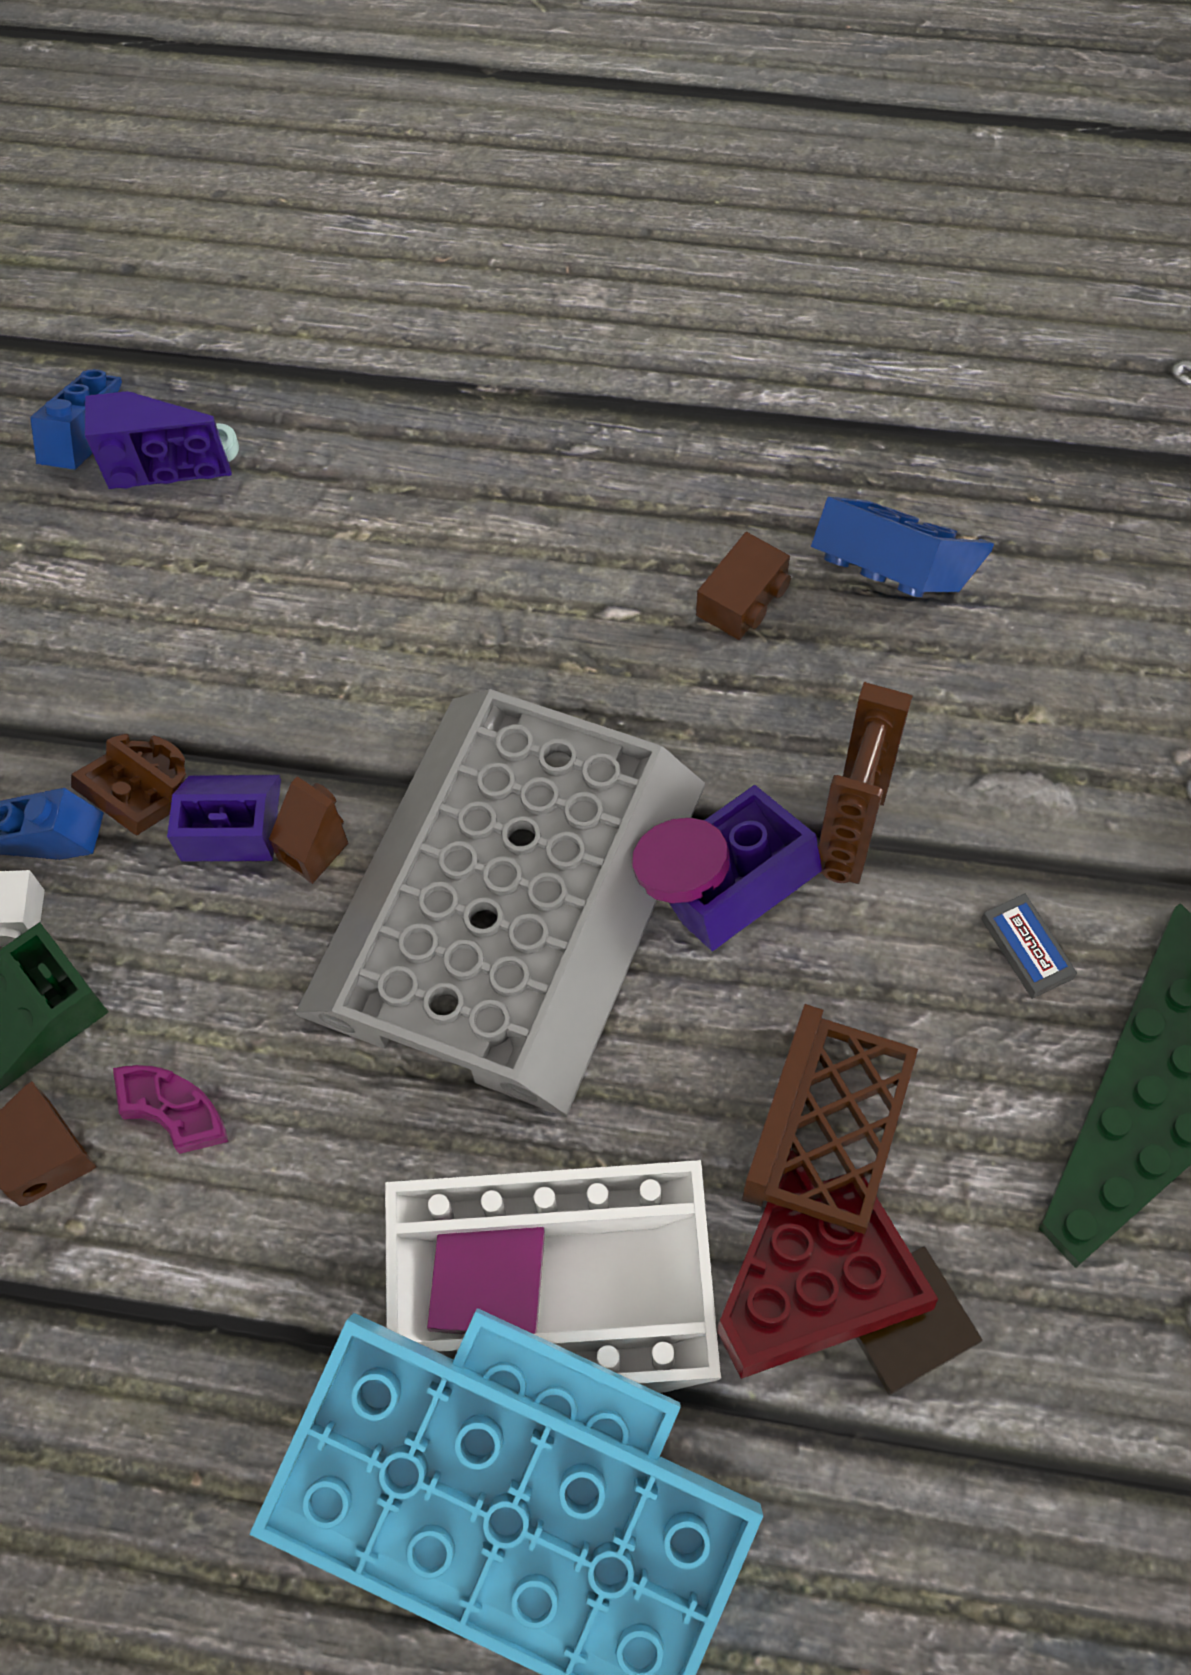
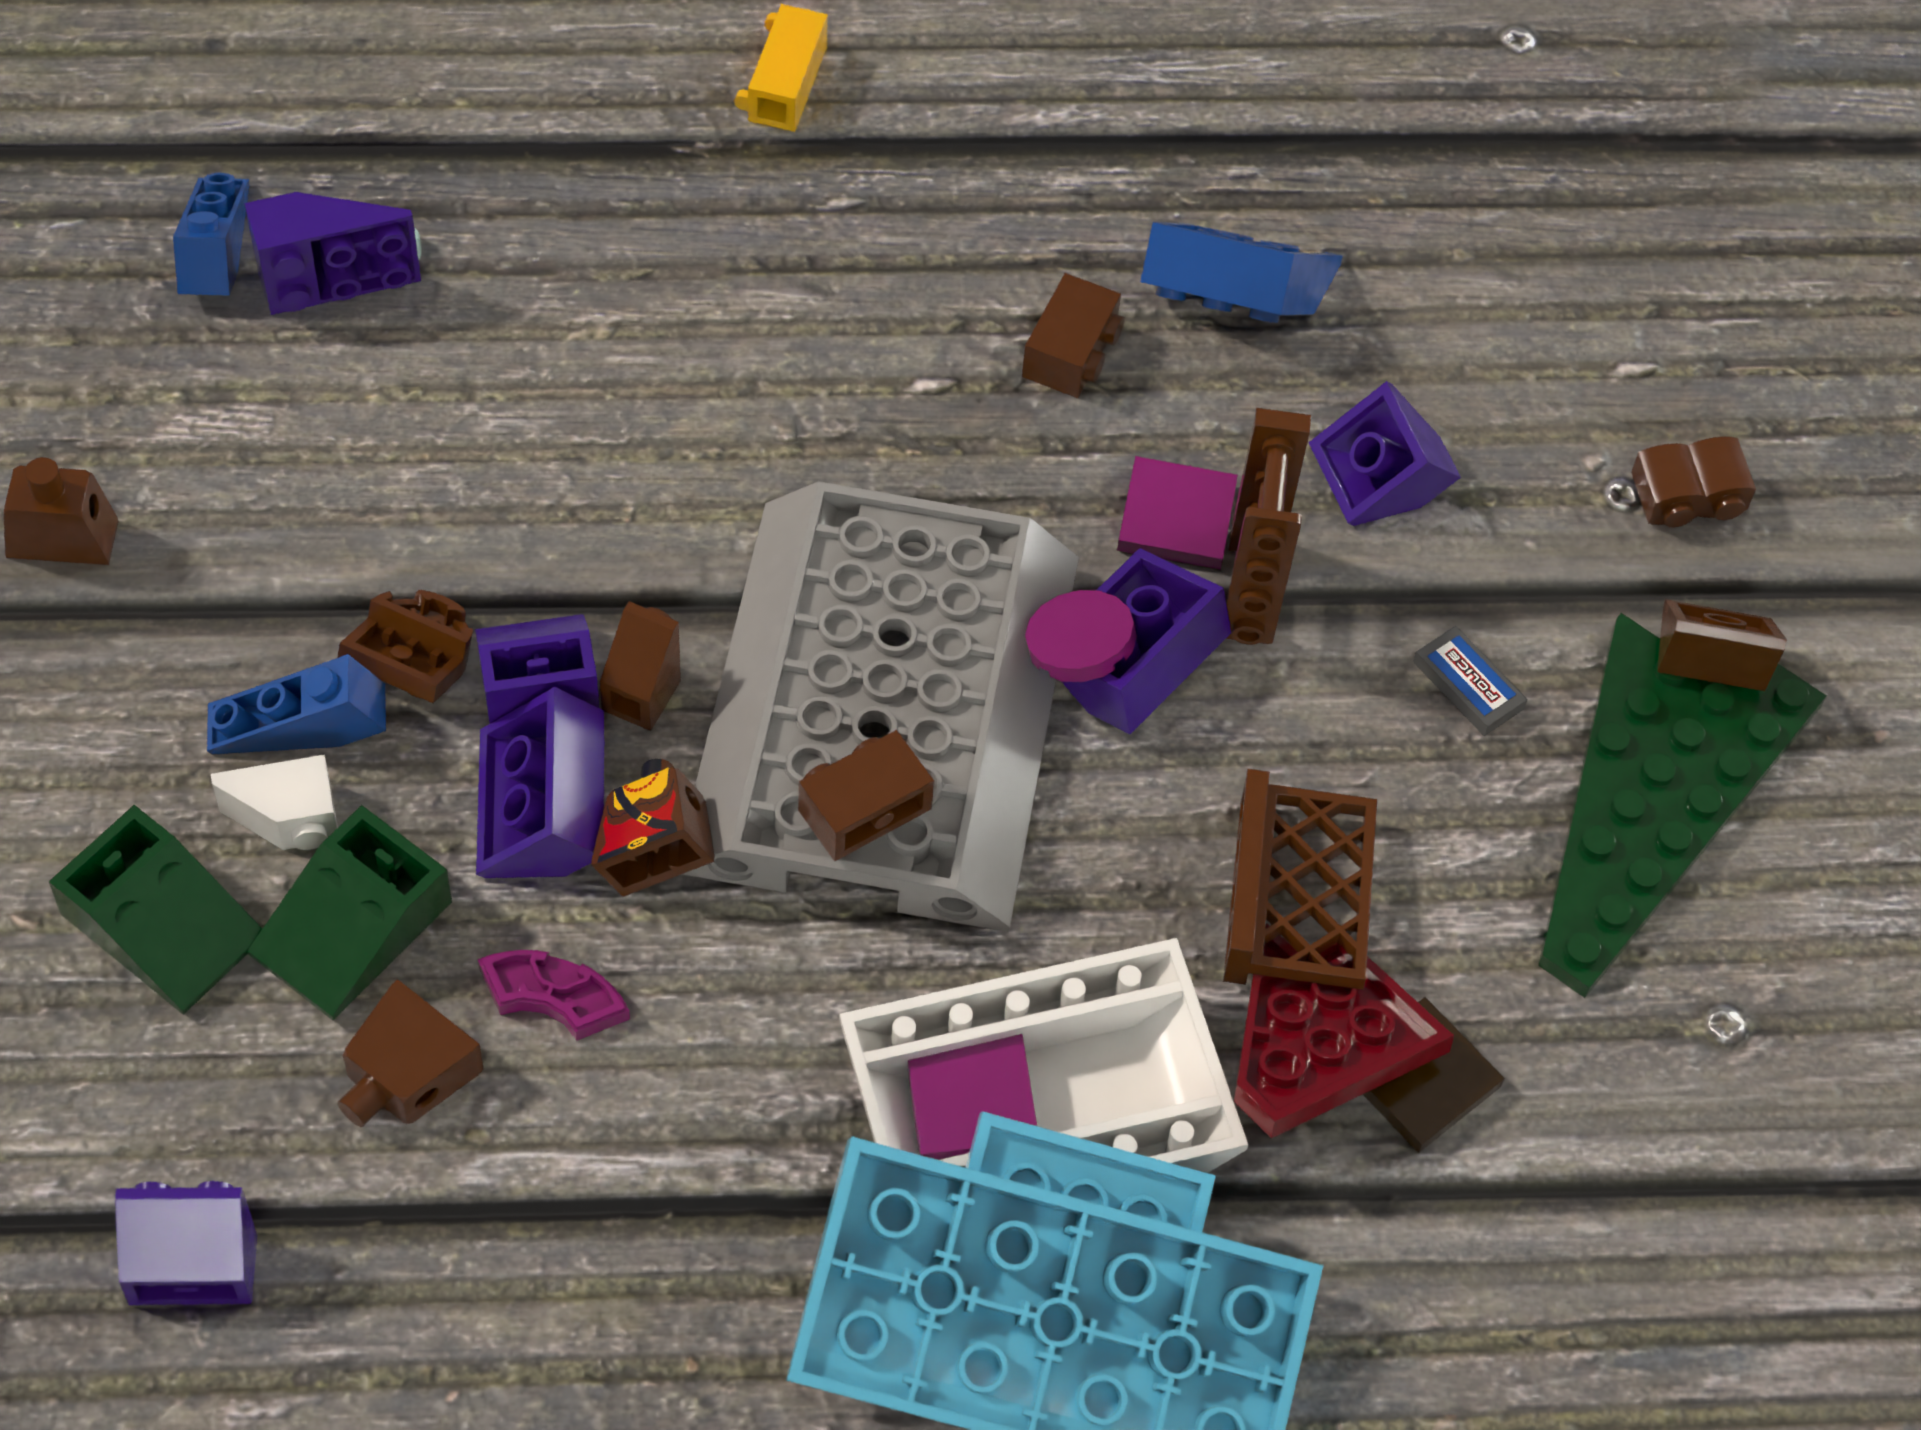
camera: 20 degrees left, 5 degrees down
none -> dark purple slope [476,687,605,878]
none -> reddish brown torso [591,759,715,897]
none -> yellow brick [734,4,828,132]
none -> reddish brown brick [798,730,934,862]
none -> magenta tile [1117,456,1238,570]
none -> dark purple slope [1308,381,1461,526]

